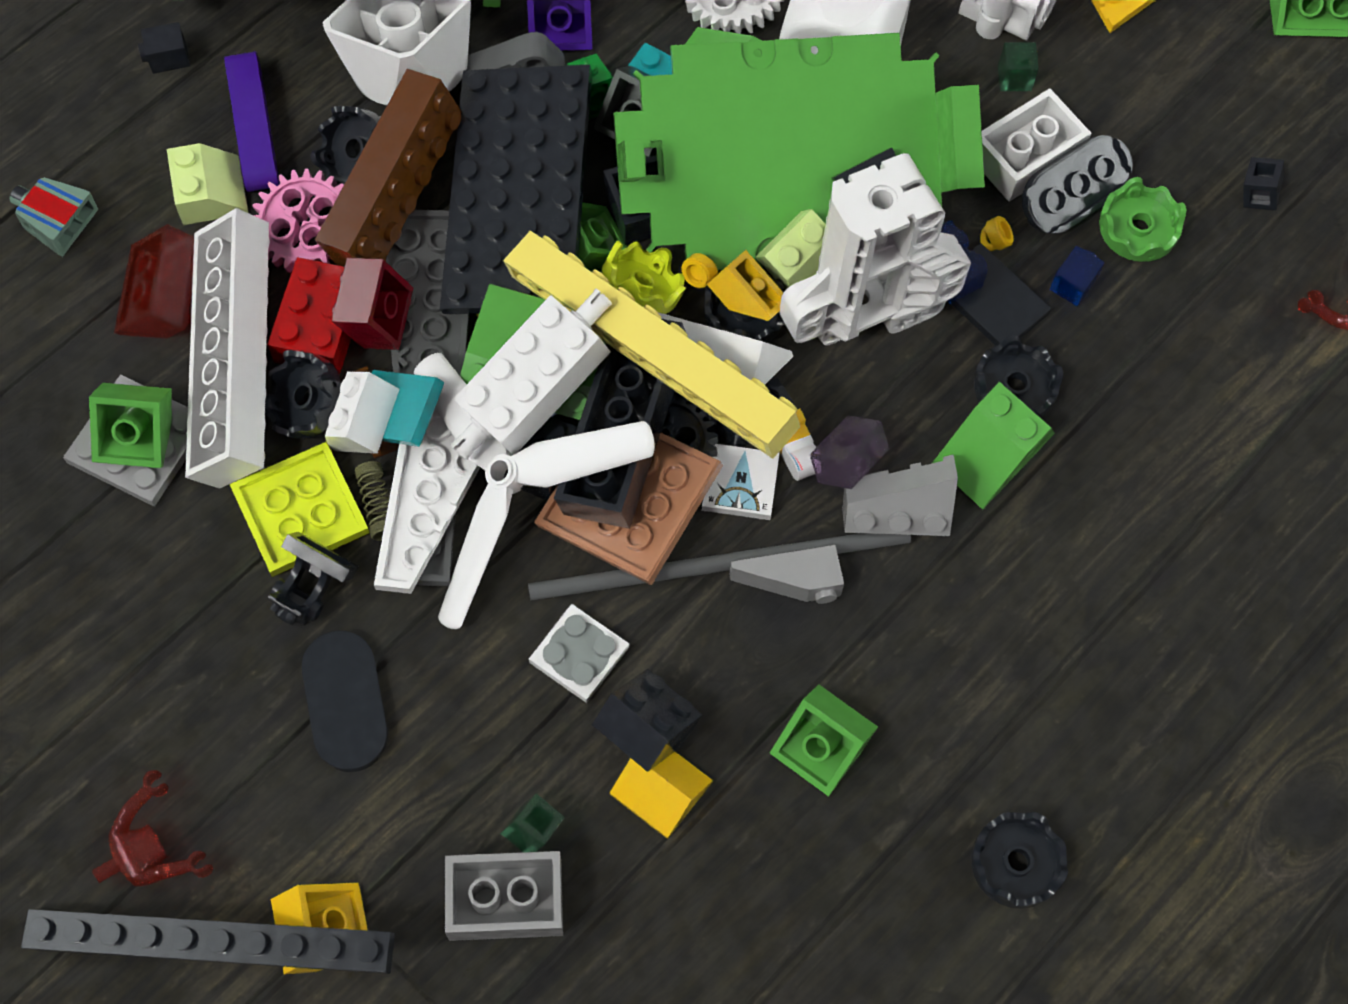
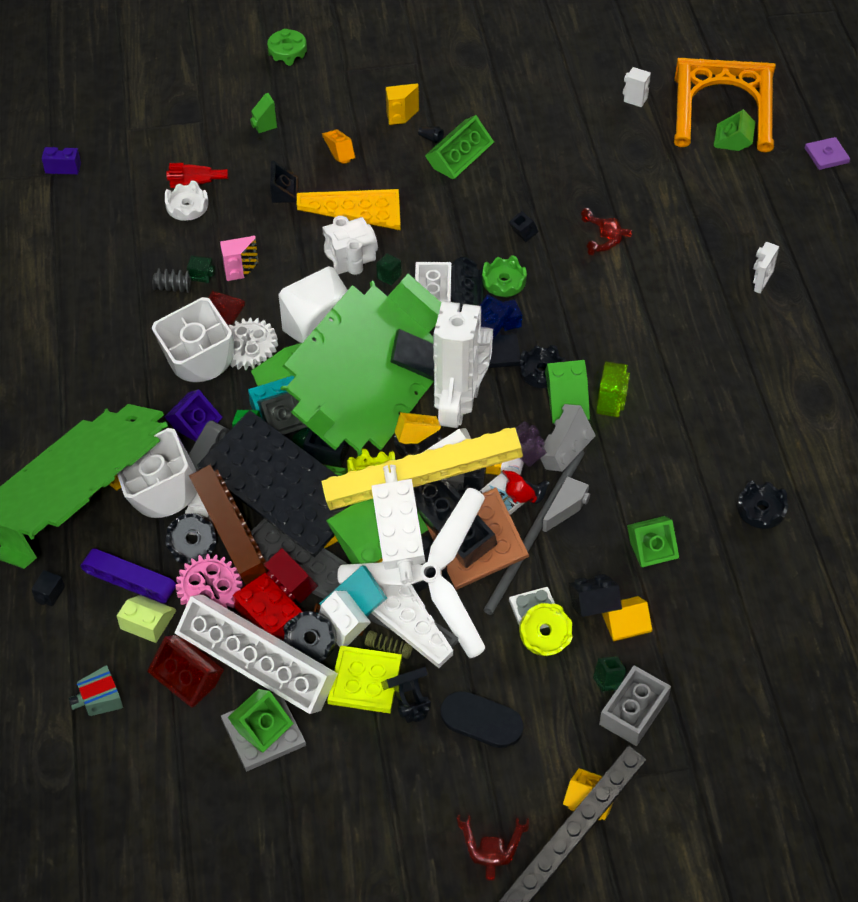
camera: 50 degrees left, 15 degrees down
yellow tile [681,253,718,288] -> none
yellowish green slope [755,209,826,290] -> none
none -> clear blue plate [479,294,514,339]
none -> red hair [502,470,550,504]
none -> neon yellow plate [519,603,572,656]
none -> clear neon green brick [597,361,630,417]

